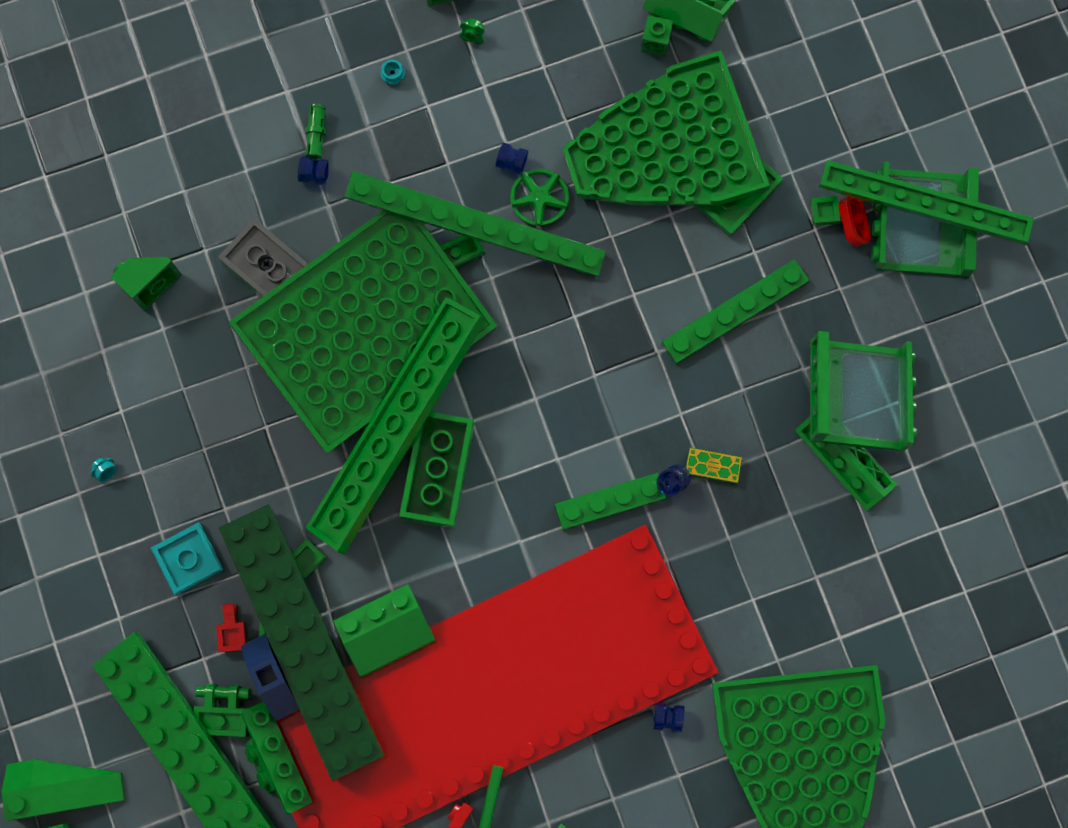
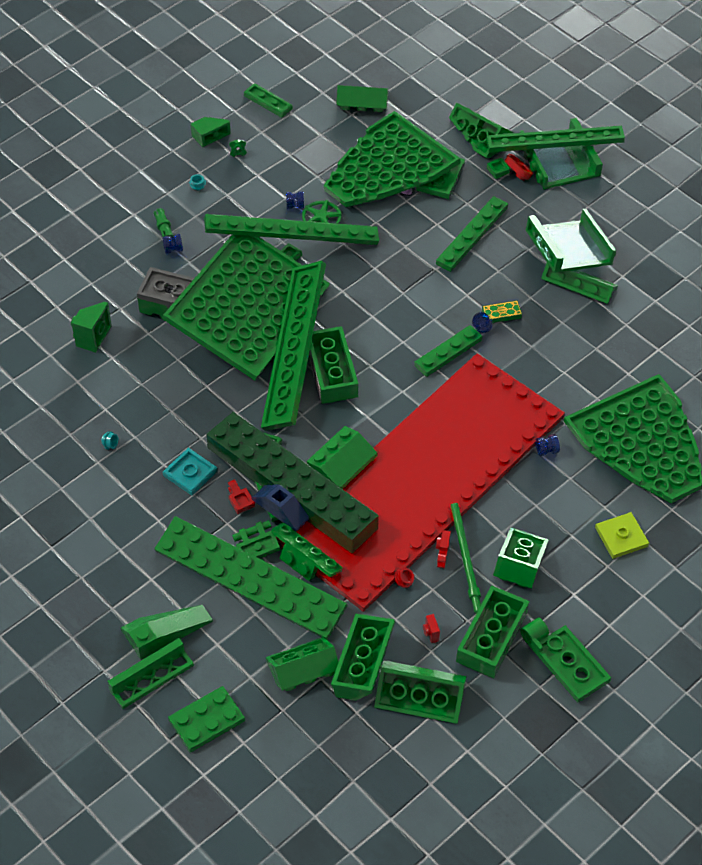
camera: 25 degrees left, 25 degrees down
green brick [641,15,673,57] -> none
none -> green wedge [449,102,514,158]

